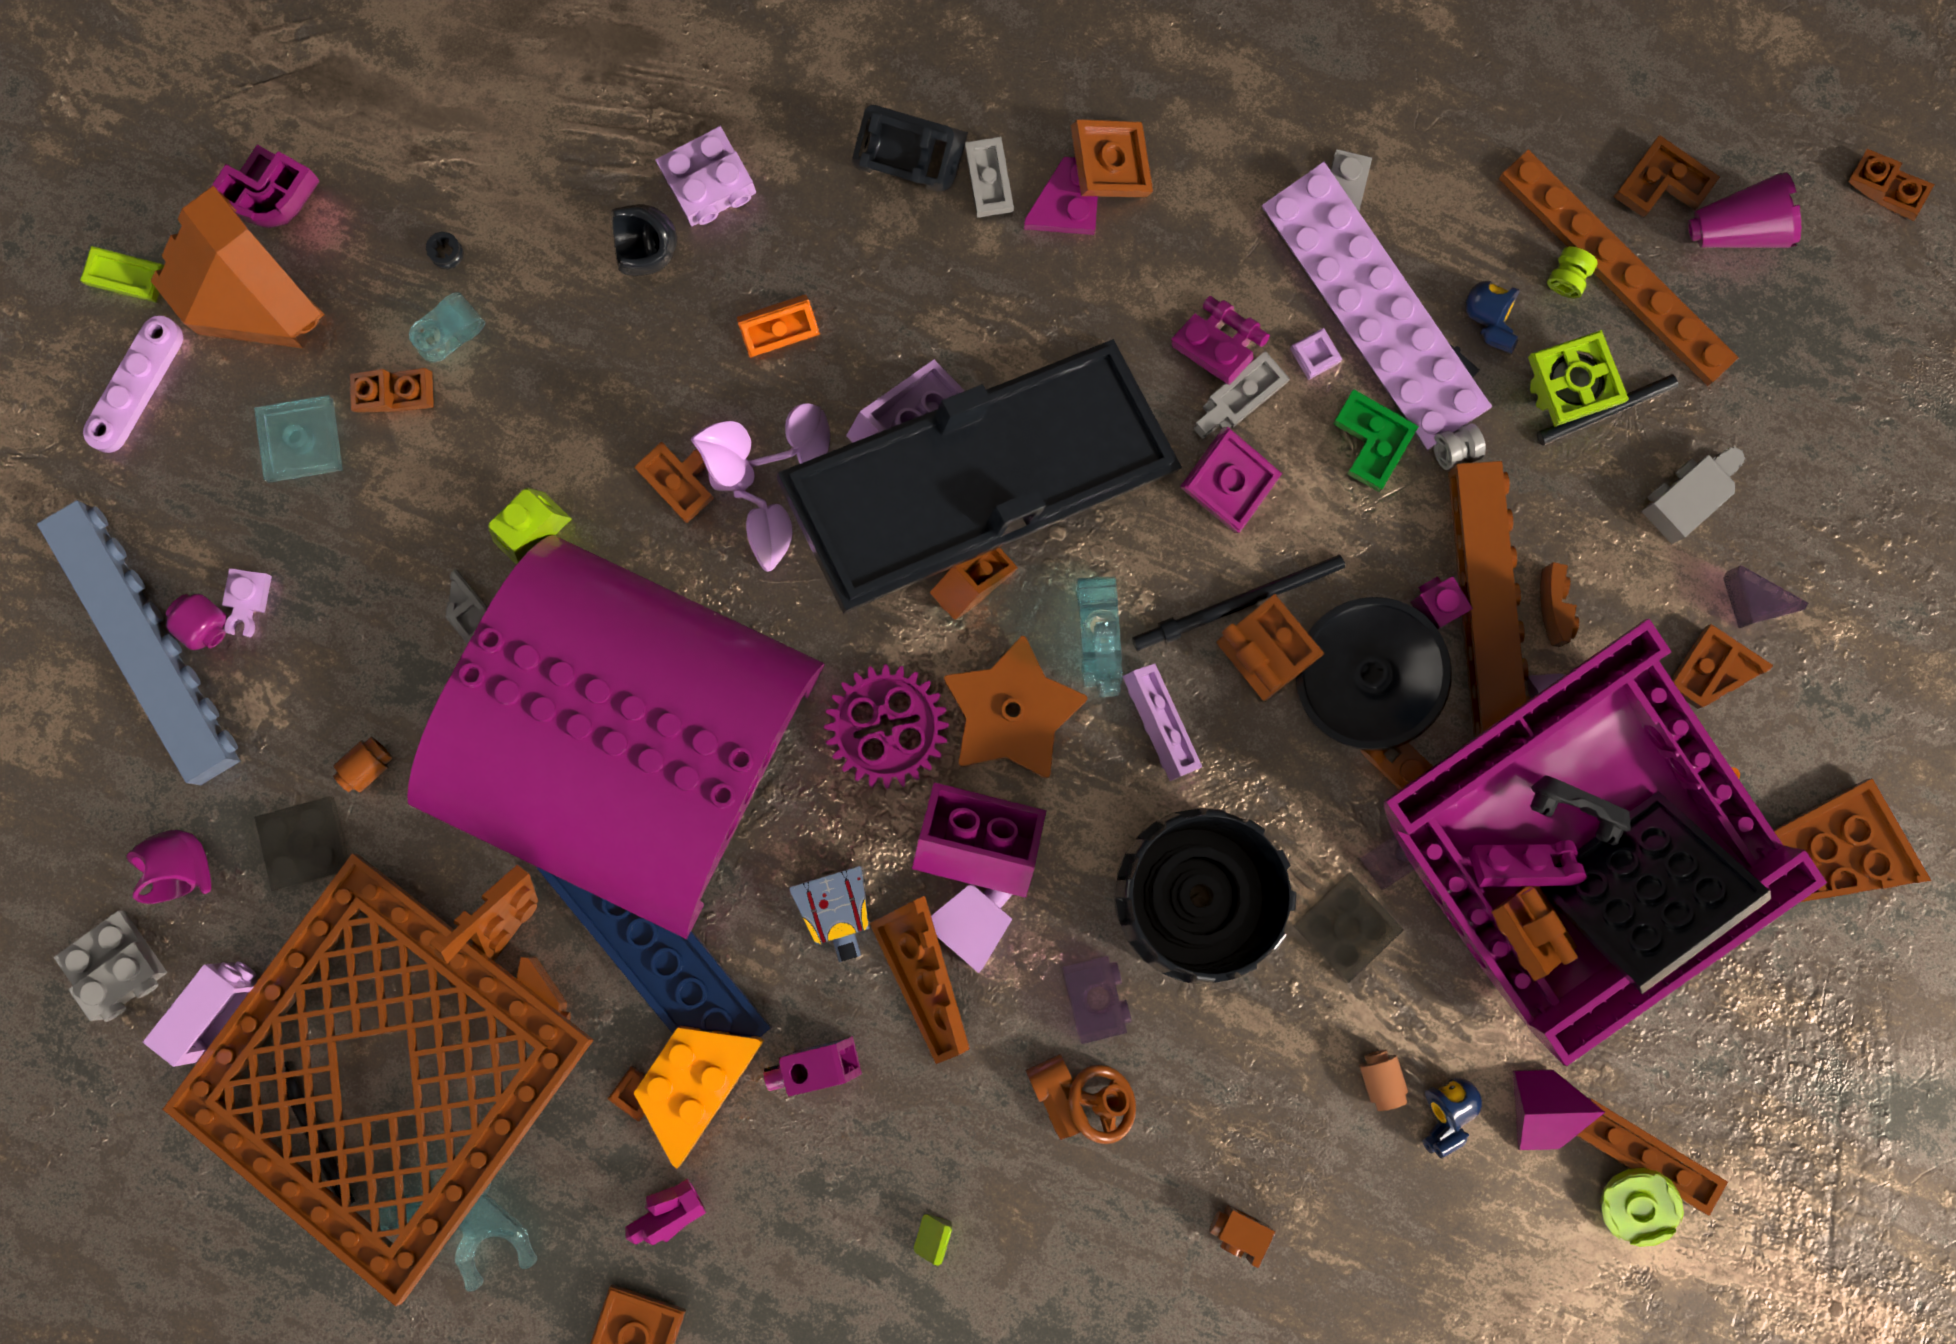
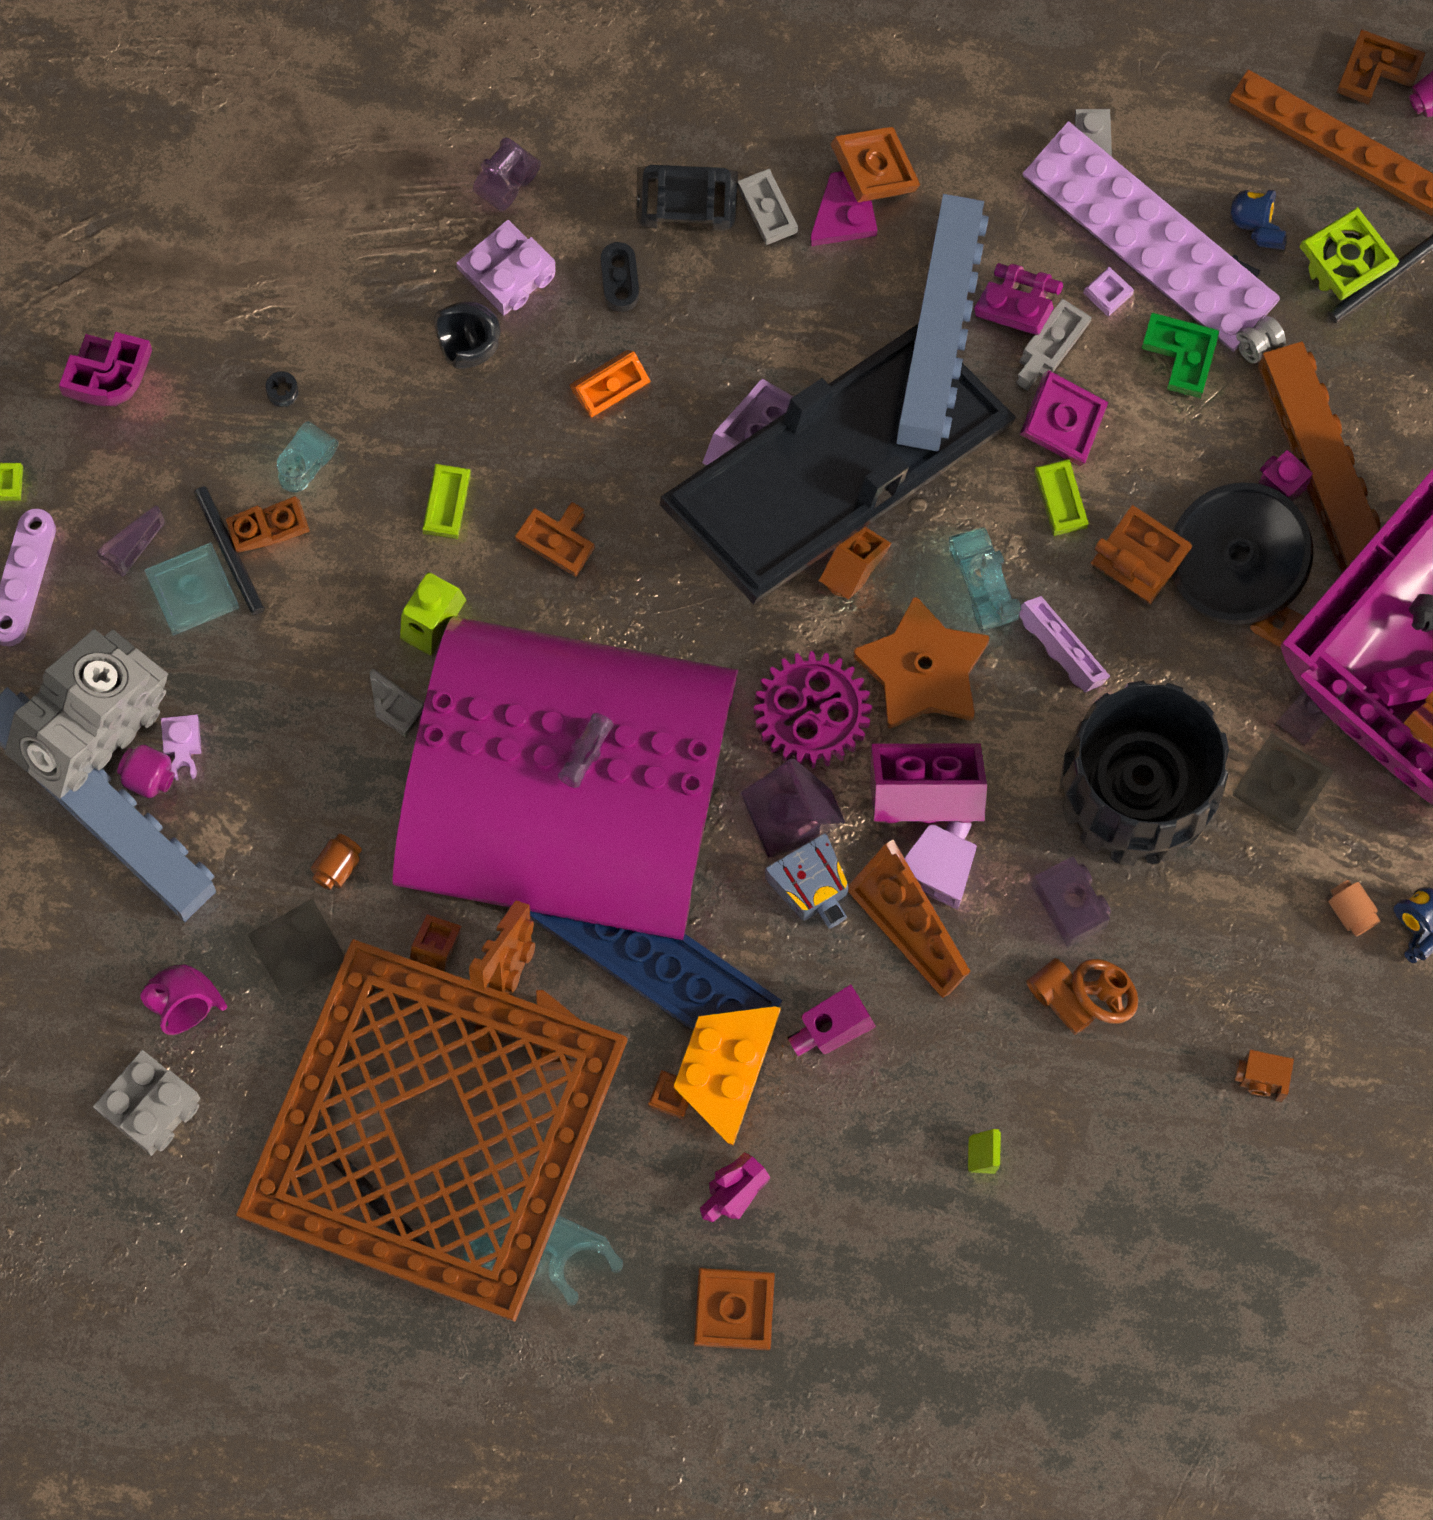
camera: 15 degrees left, 10 degrees down
lavender window [143,961,257,1067] -> none
dark orange panel [151,185,325,348] -> none
lavender plant [690,403,830,572] -> none
black bar [1132,554,1345,651] -> none
dark orange slope [1540,562,1579,647] -> none
lime wheel [1547,246,1598,299] -> none
none -> light grey piece [4,629,168,799]
none -> clear purple slope [97,505,165,577]
none -> black bar [194,486,265,615]
none -> dark orange bracket [410,914,462,972]
none -> lime tile [422,464,471,539]
none -> clear purple piece [472,137,541,212]
none -> clear purple pin [558,713,614,788]
none -> black plate [601,242,639,312]
none -> clear purple slope [741,759,845,858]
none -> sand blue brick [896,194,989,451]
none -> lime tile [1034,459,1089,536]

